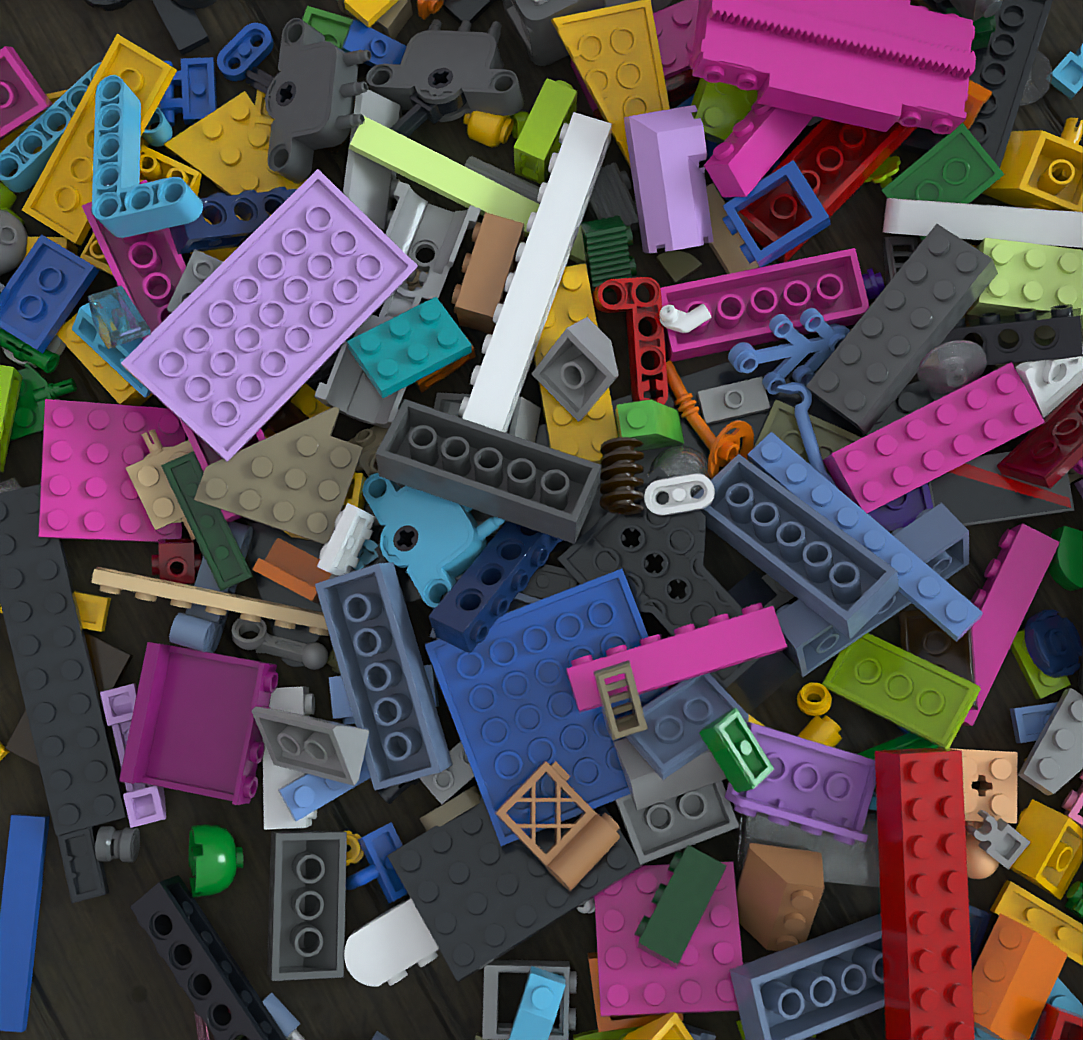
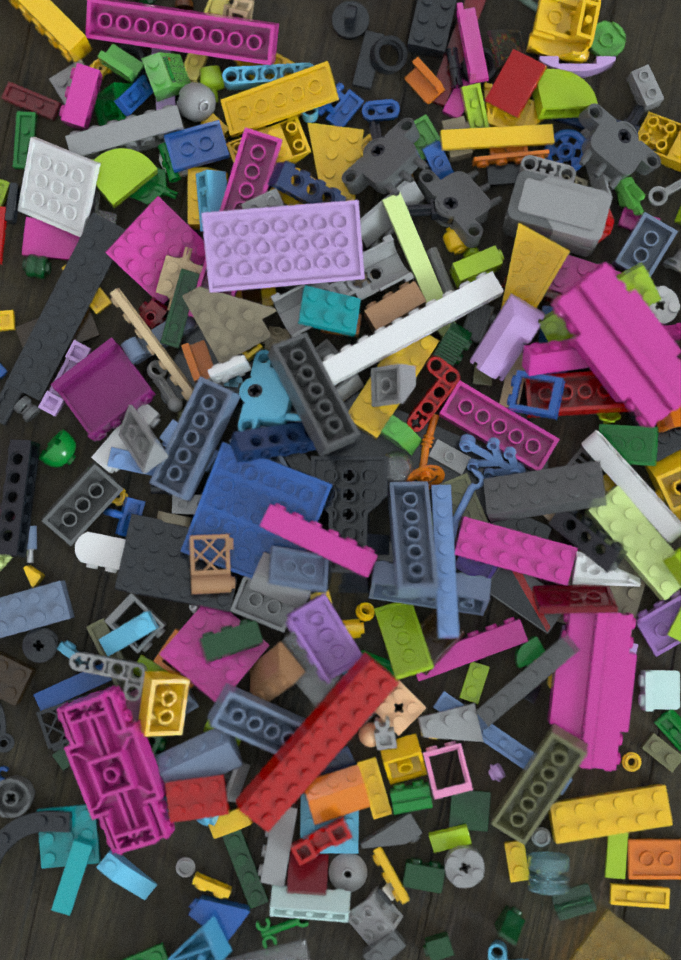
camera: 40 degrees right, 5 degrees up
clear light blue slope [88,285,151,349] -> none
medium azure beam [92,75,203,238] -> none
dark tan slope [593,661,648,740] -> none
dark brown piece [599,437,644,515] -> none
white plate [644,474,715,516] -> none
white arm [659,304,712,333] -> none
green slope [699,708,774,793] -> none
dark purple plate [862,268,885,300] -> none
clear dish [917,340,987,393] -> none
dark blue tile [1025,609,1083,678] -> none

